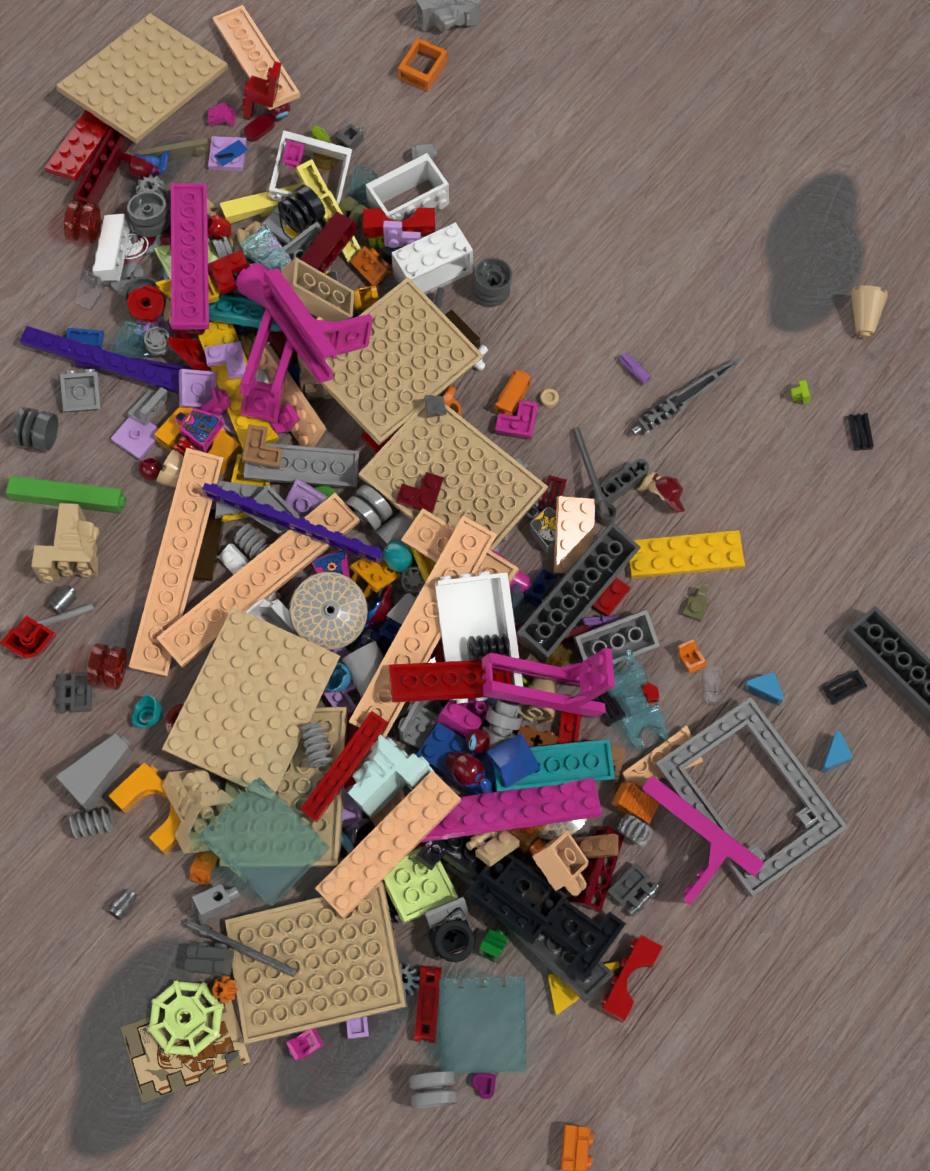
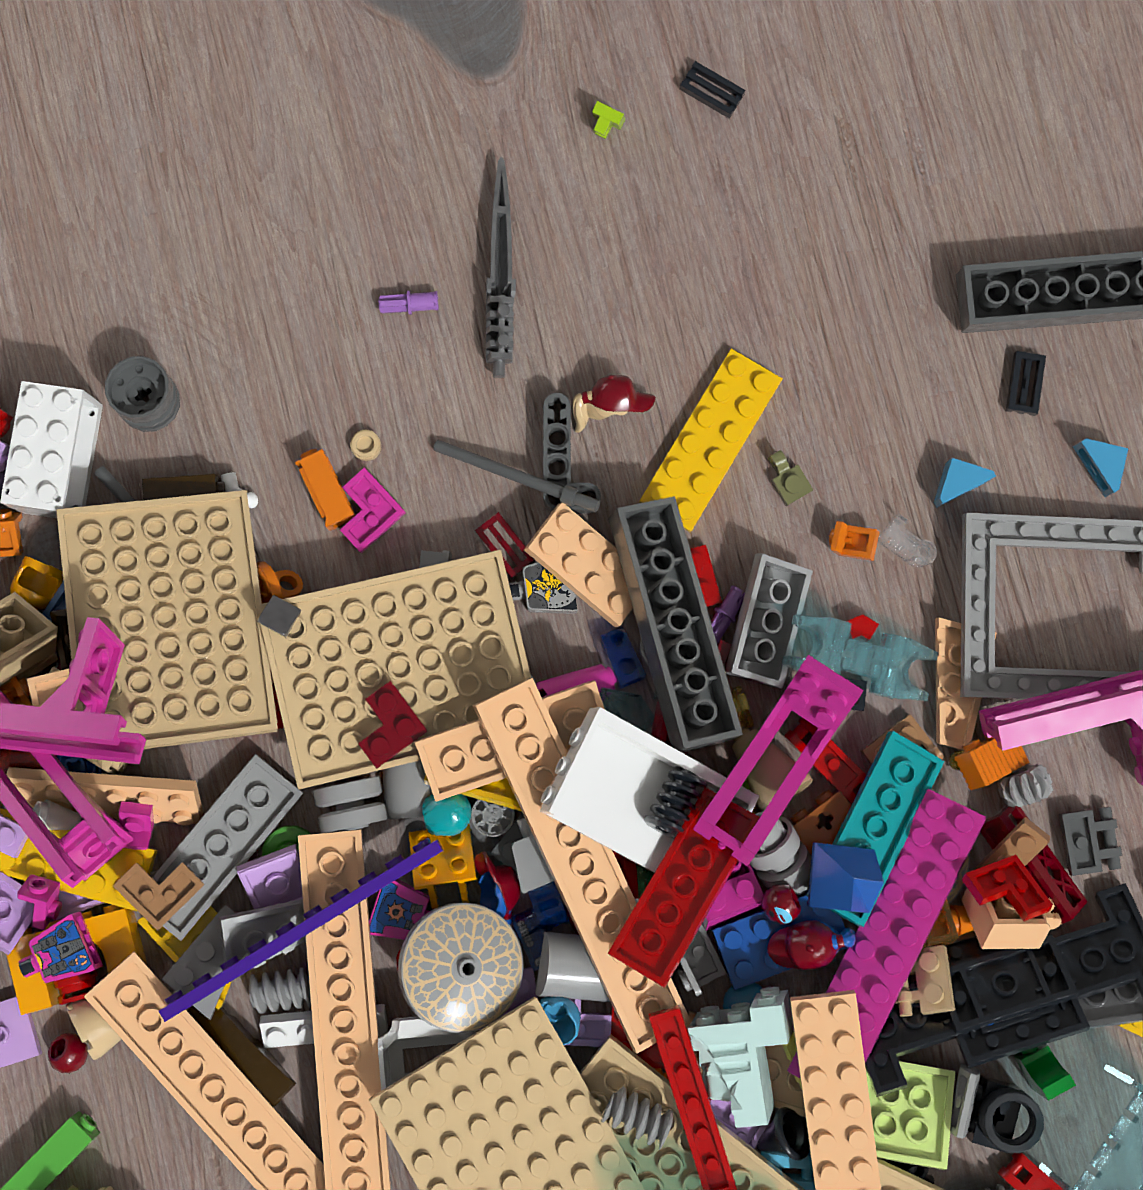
camera: 55 degrees left, 15 degrees up
none -> red plate [962,854,1053,921]

